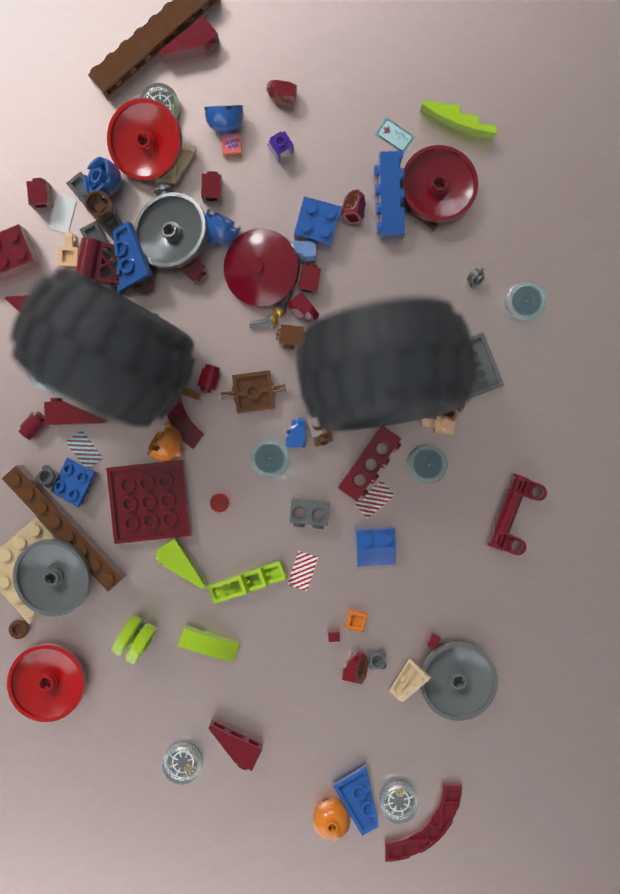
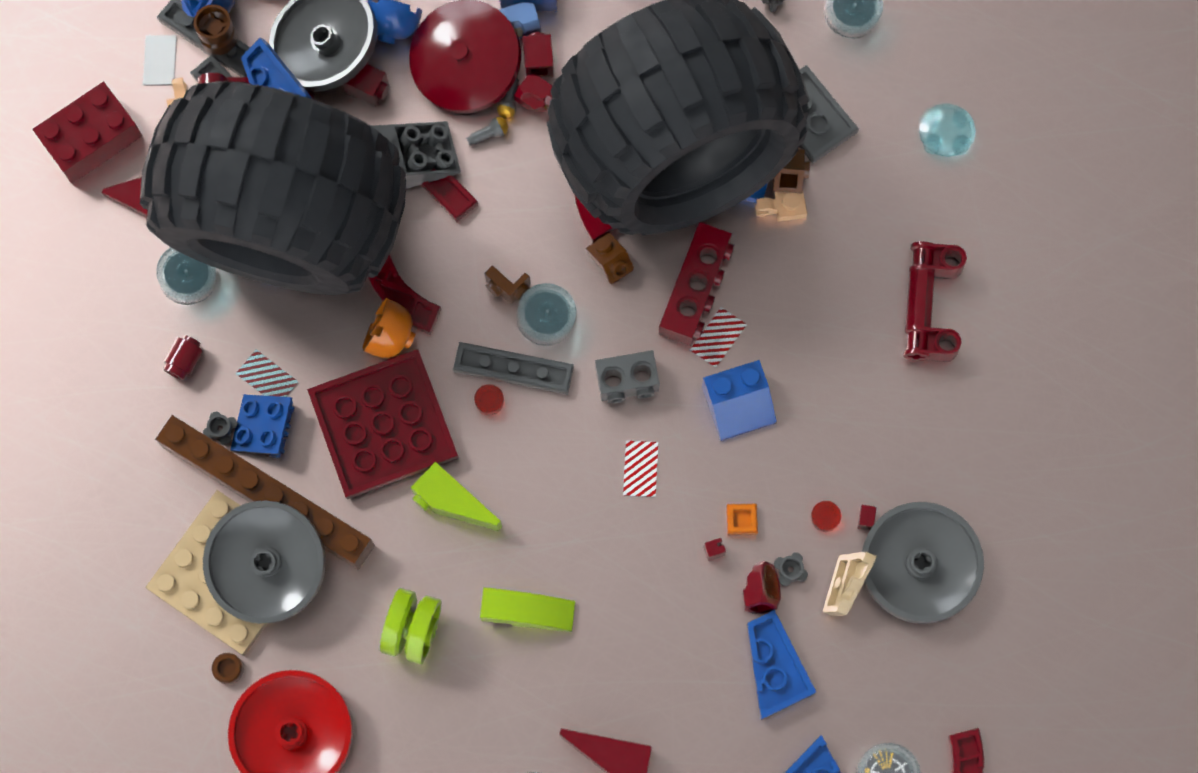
camera: 10 degrees left, 15 degrees down
dark red brick [26,178,53,210] -> none
dark red slope [44,398,107,425] -> none
reddish brown tile [182,388,203,401] -> none
dark red brick [197,364,221,394] -> none
lime slope [207,559,288,604] -> none
reddish brown plate [221,370,286,413] -> none
reddish brown brick [276,324,304,350] -> none
blue rock [286,417,306,447] -> none
clear light blue piece [407,444,448,484] -> none
none -> dark grey slope [372,121,461,189]
none -> dark red tile [422,168,478,222]
none -> dark grey tile [453,342,574,395]
none -> reddish brown bracket [484,265,531,304]
none -> blue wing [747,610,816,720]
none -> clear red tile [810,501,841,532]
none -> clear light blue dish [919,103,976,157]

